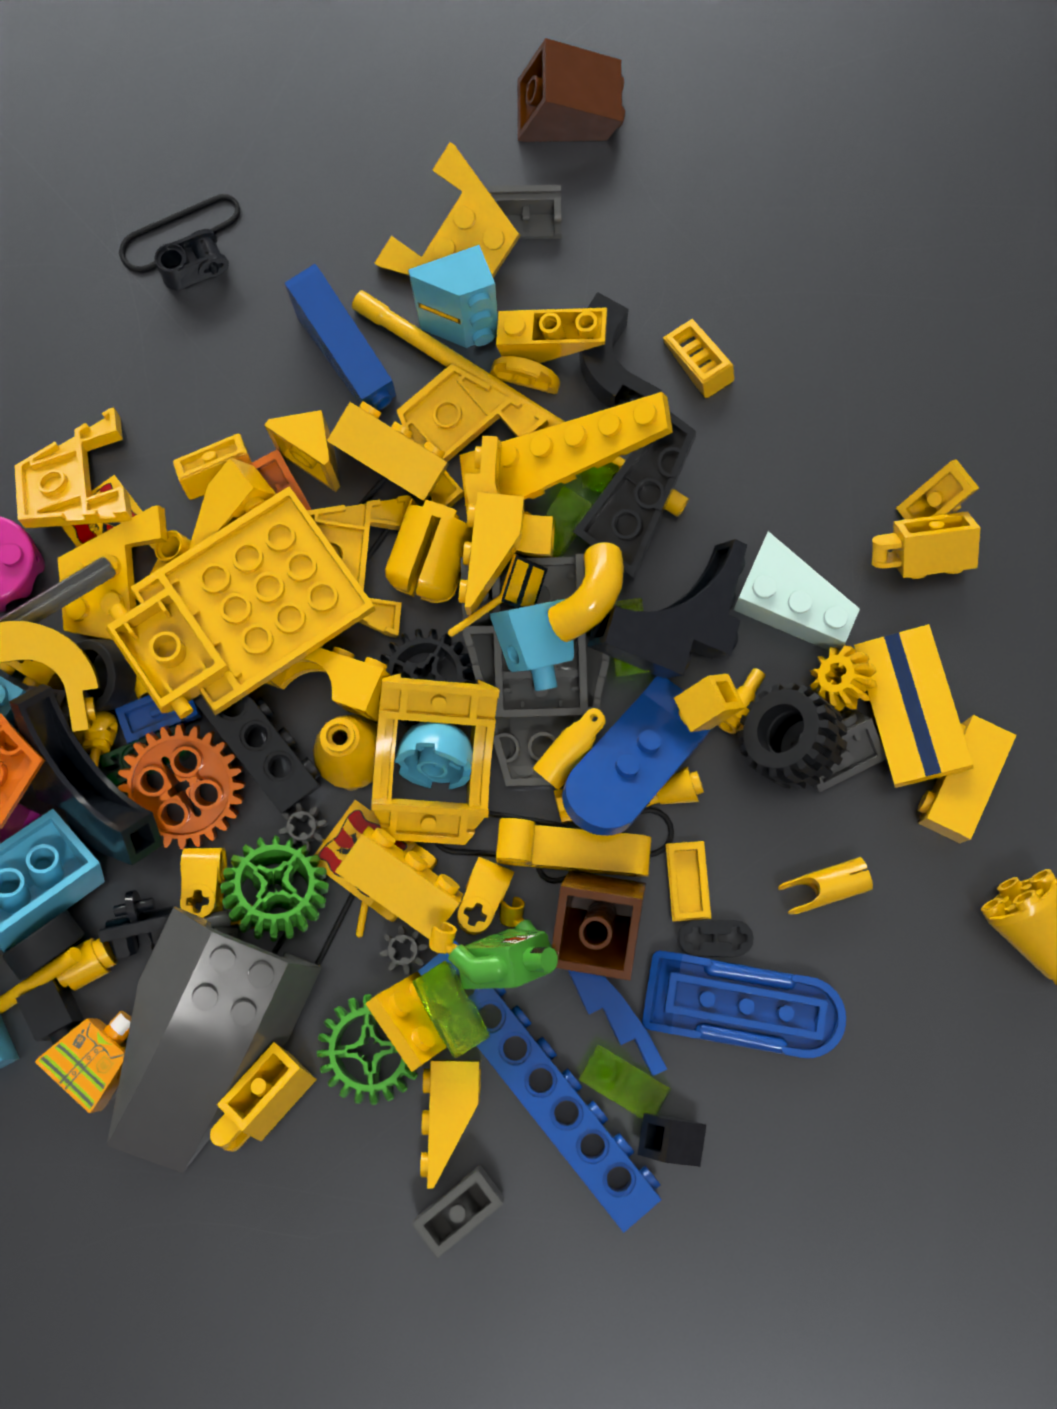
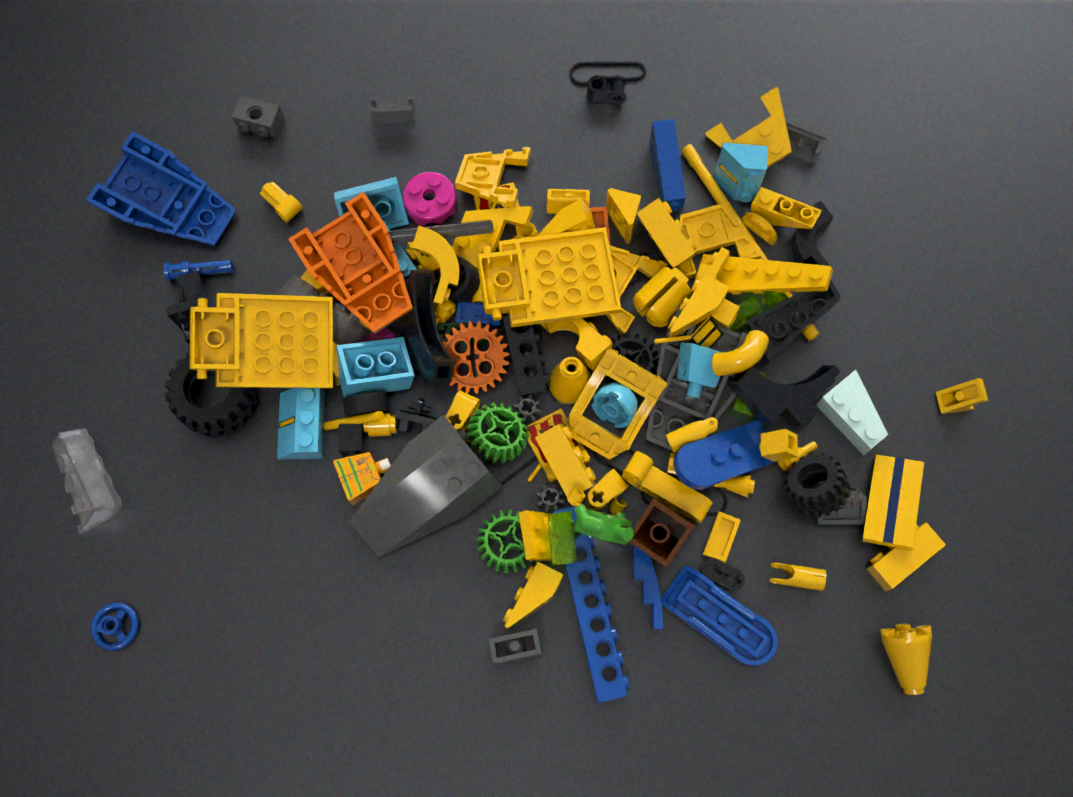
camera: 25 degrees right, 5 degrees down
yellow brick [210,1042,317,1152] -> none
reddish brown slope [517,38,625,142] -> none
clear neon green slope [579,1045,671,1119] -> none
black brick [637,1113,707,1167] -> none
yellow slope [663,319,735,398] -> none
yellow gear [810,645,877,711] -> none
yellow brick [872,511,981,579] -> none

